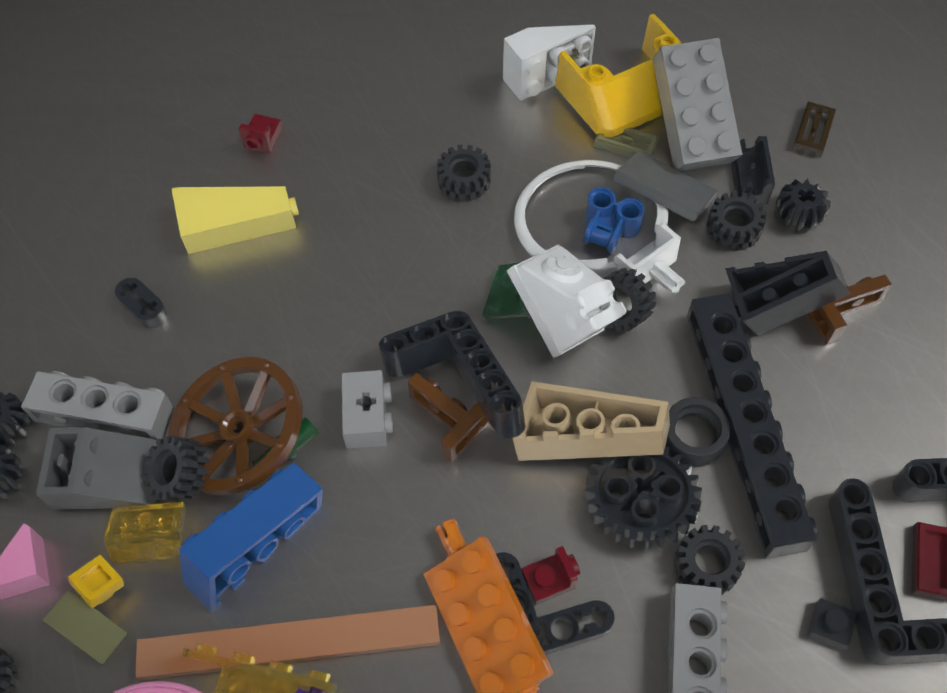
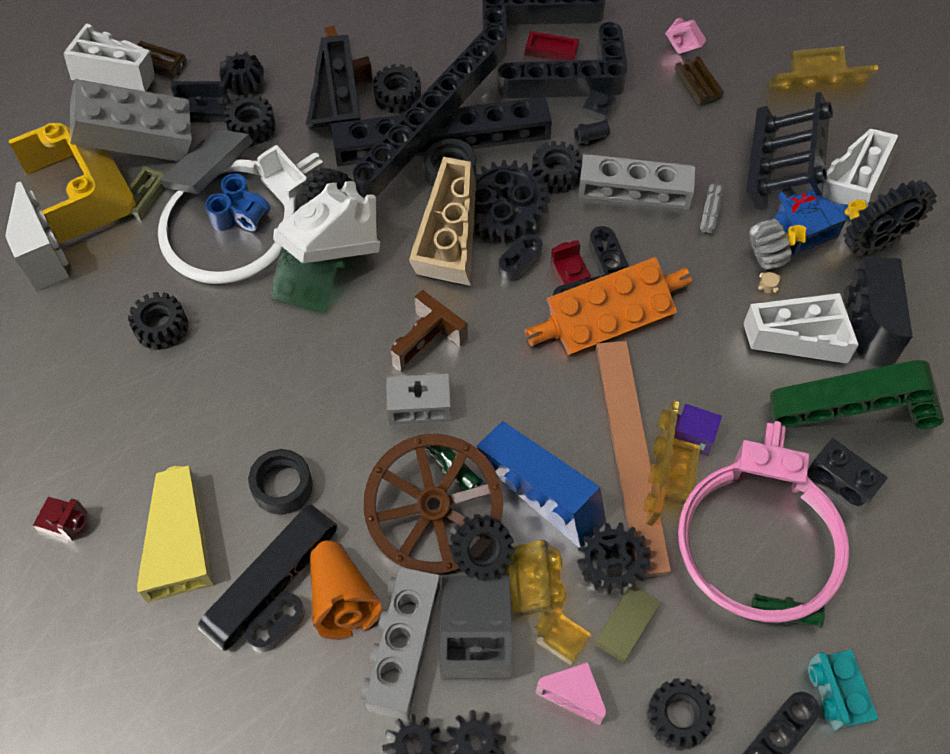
camera: 90 degrees left, 0 degrees up
yellow tile [68,555,124,608] -> none
black beam [379,311,526,439] -> none
none -> white wedge [63,23,155,92]
none -> black beam [197,504,338,651]
none -> black tyre [248,449,313,515]
none -> orange cone [310,540,382,639]
none -> black beam [353,24,507,199]
none -> black tyre [373,64,421,114]
none -> black beam [498,234,543,282]
none -> clear yellow bracket [535,605,591,666]
none -> black pin [574,120,610,145]
none -> black gear [577,522,651,596]

